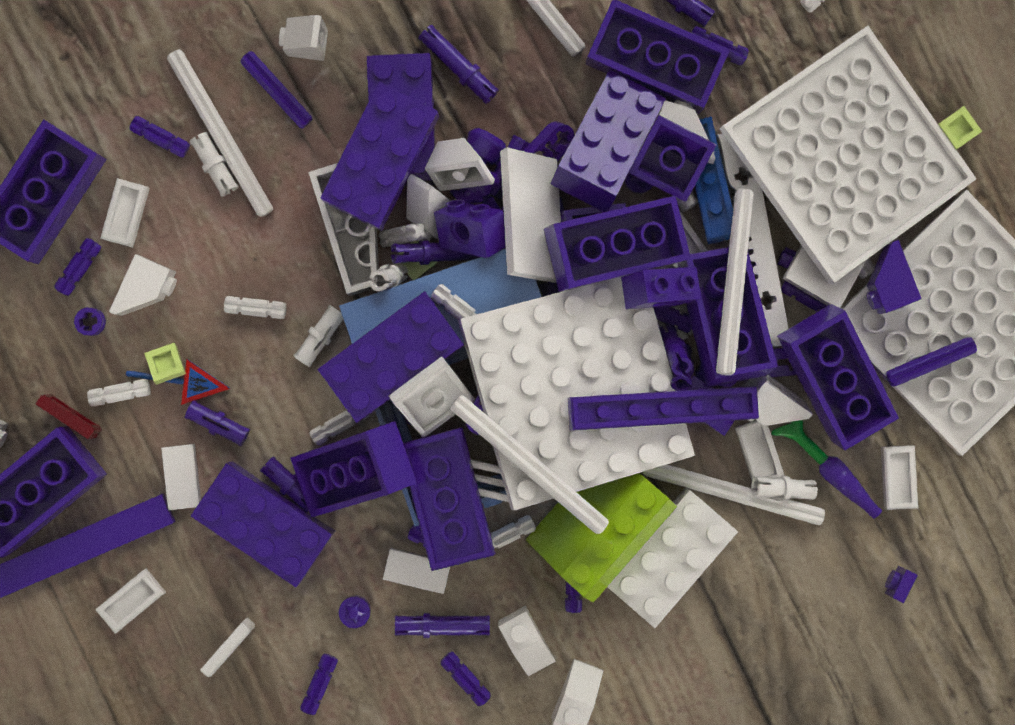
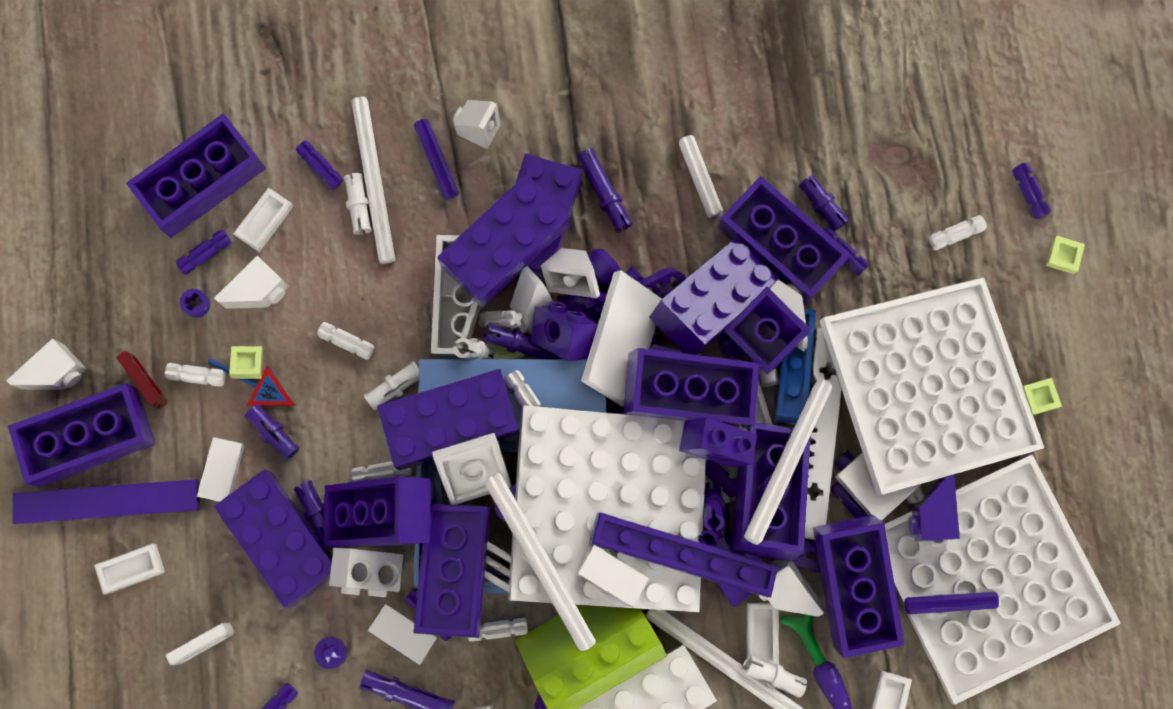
camera: 20 degrees right, 10 degrees down
none -> white brick [329,548,403,597]
none -> white tile [576,545,649,607]

